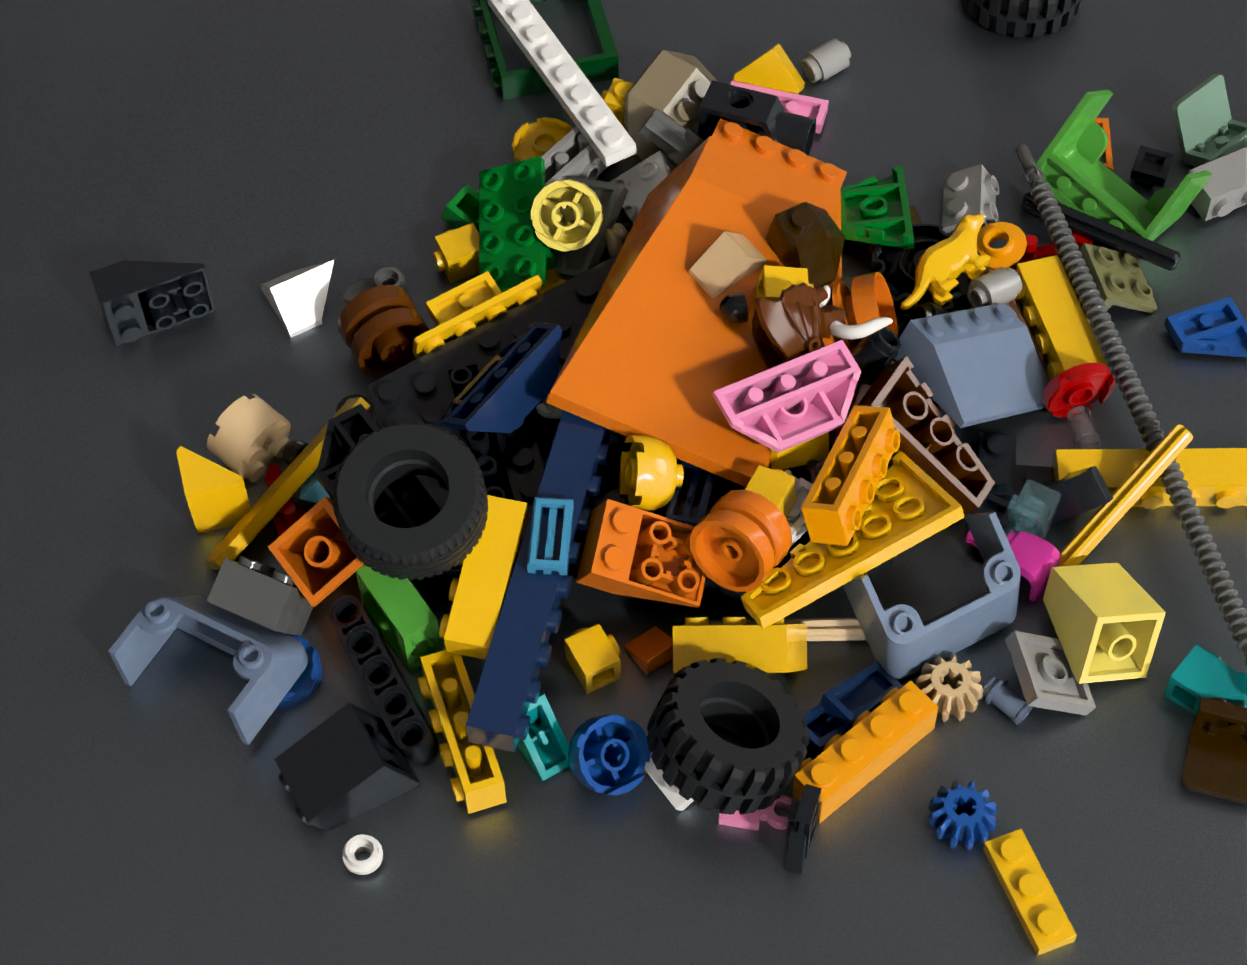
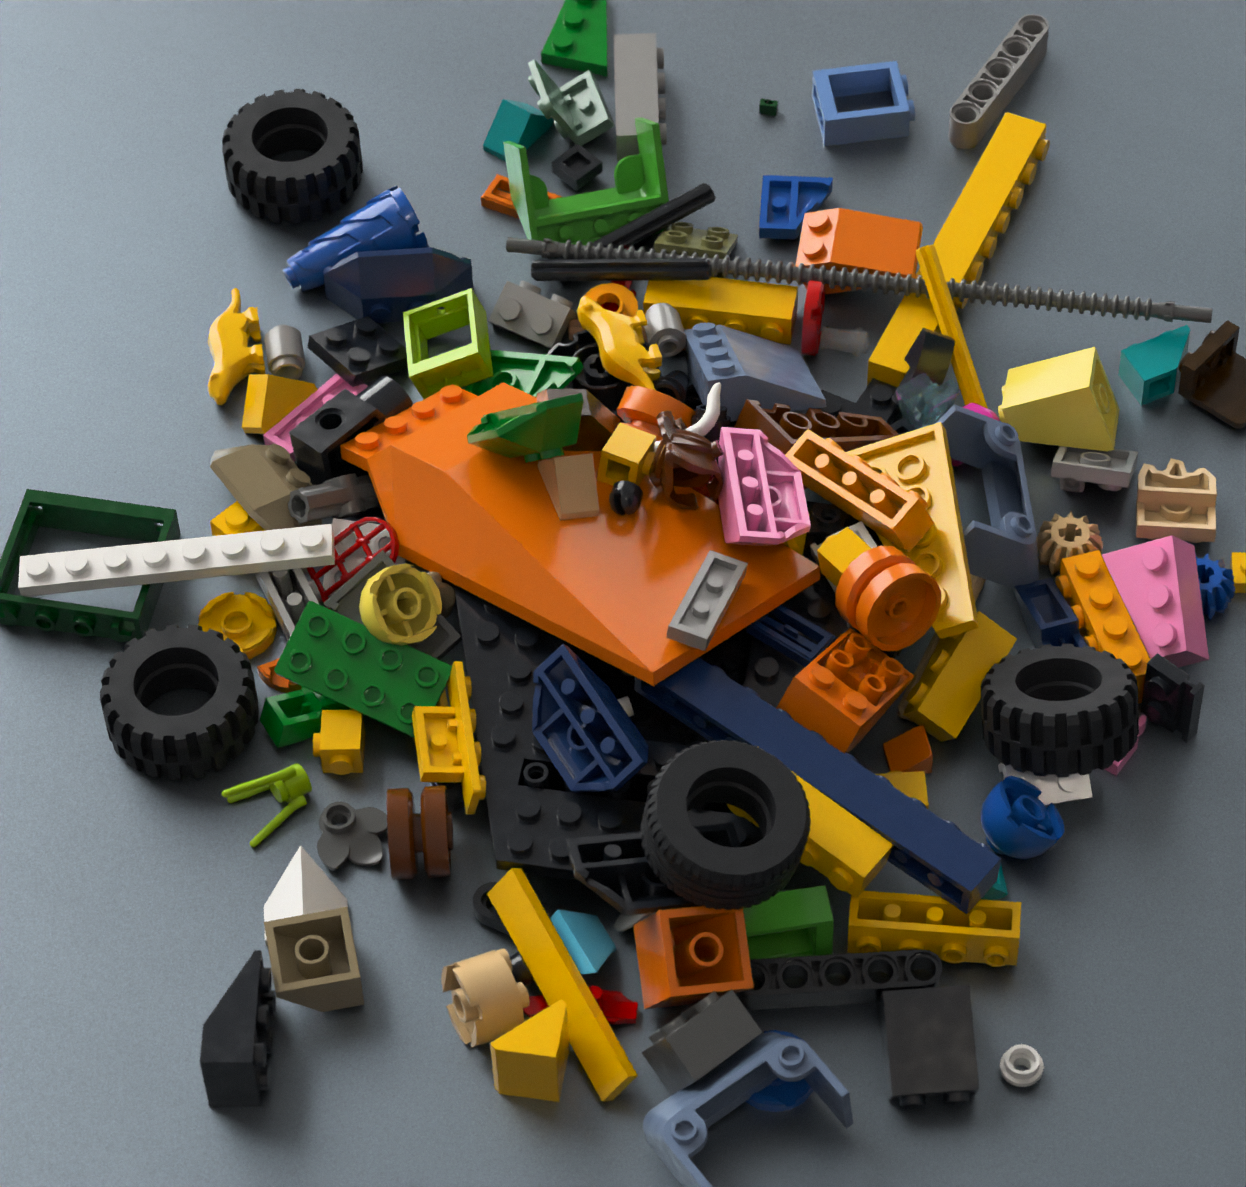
camera: 65 degrees left, 5 degrees down
dark azure tile [527,497,574,575] -> none
yellow cylinder [619,435,684,512] -> none
sand blue pin [983,676,1033,725] -> none
none -> black tyre [100,624,259,780]
none -> yellow animal [207,288,266,406]
none -> lime plant [222,763,312,848]
none -> dark tan slope [264,907,365,1012]
none -> blue cone [283,185,429,292]
none -> red window [307,517,399,612]
none -> black plate [308,316,408,387]
none -> dark blue wedge [323,247,474,324]
none -> lime window [403,288,493,399]
none -> green wedge [467,393,584,463]
none -> teal slope [483,99,554,162]
none -> black axle [531,258,712,281]
none -> light grey plate [666,550,748,651]
none -> orange slope [795,208,923,295]
none -> bright pink wedge [1102,535,1209,668]
none -> tan plate [1136,458,1217,543]

